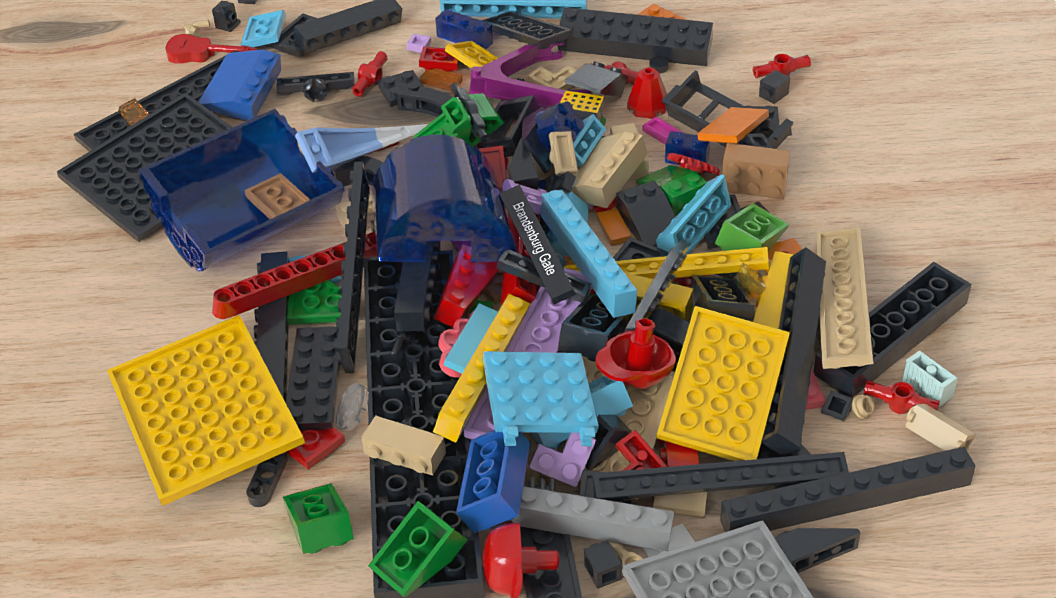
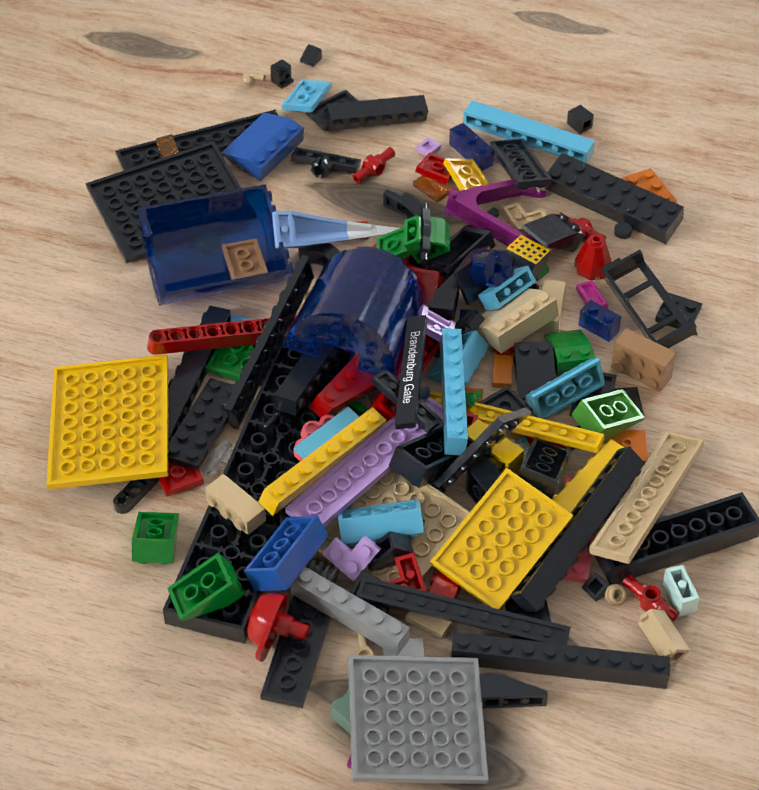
camera: 20 degrees right, 5 degrees up
red piece [165,34,257,64] -> none
black plate [377,70,424,107] -> none
medium azure plate [483,351,599,446] -> none
tan tile [549,131,578,175] -> none
black brick [584,540,622,589] -> none
red piece [595,318,676,389] -> none
red gear [667,153,720,176] -> none
orange tile [698,107,769,143] -> none
clear yellow brick [739,263,766,299] -> none
black plate [743,133,773,149] -> none
red pin [752,54,811,79] -> none
black brick [759,70,790,104] -> none

